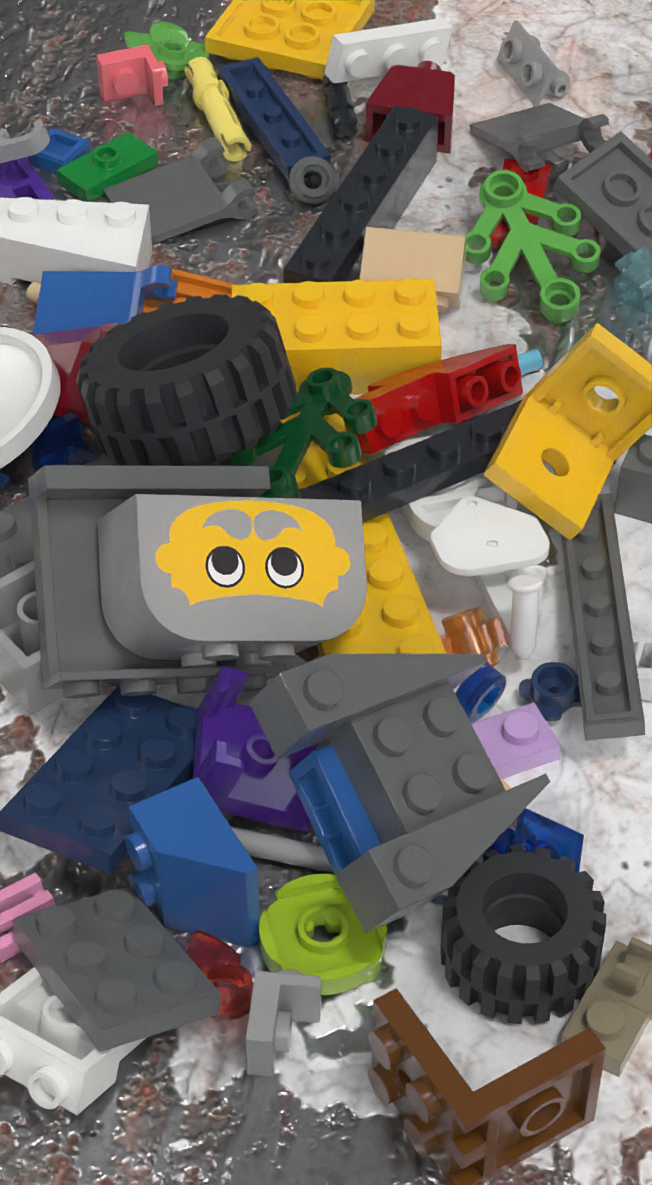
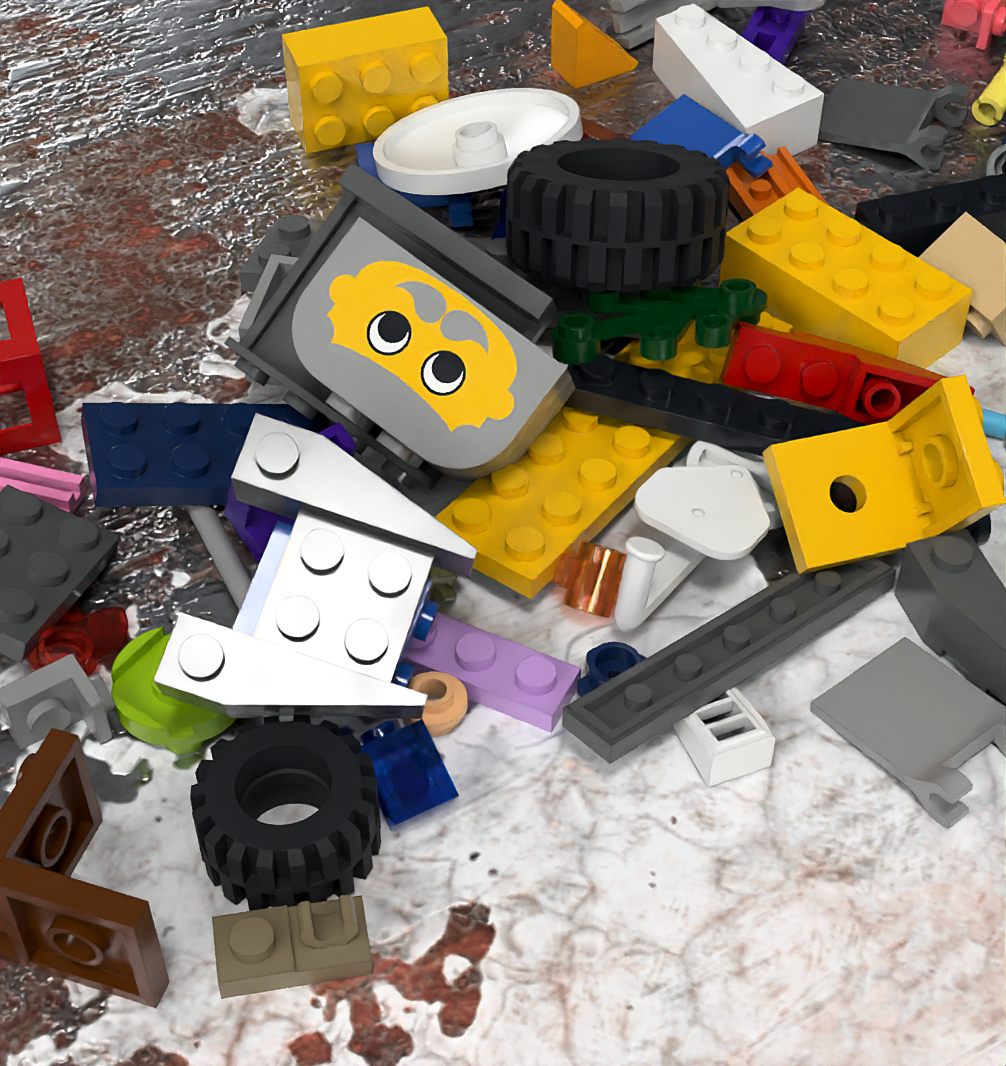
camera: 50 degrees right, 0 degrees up
blue tile [27,128,91,175] -> none
green plate [56,132,158,202] -> none
blue slope [125,777,260,948] -> none
clear blue tile [455,663,506,722] -> none

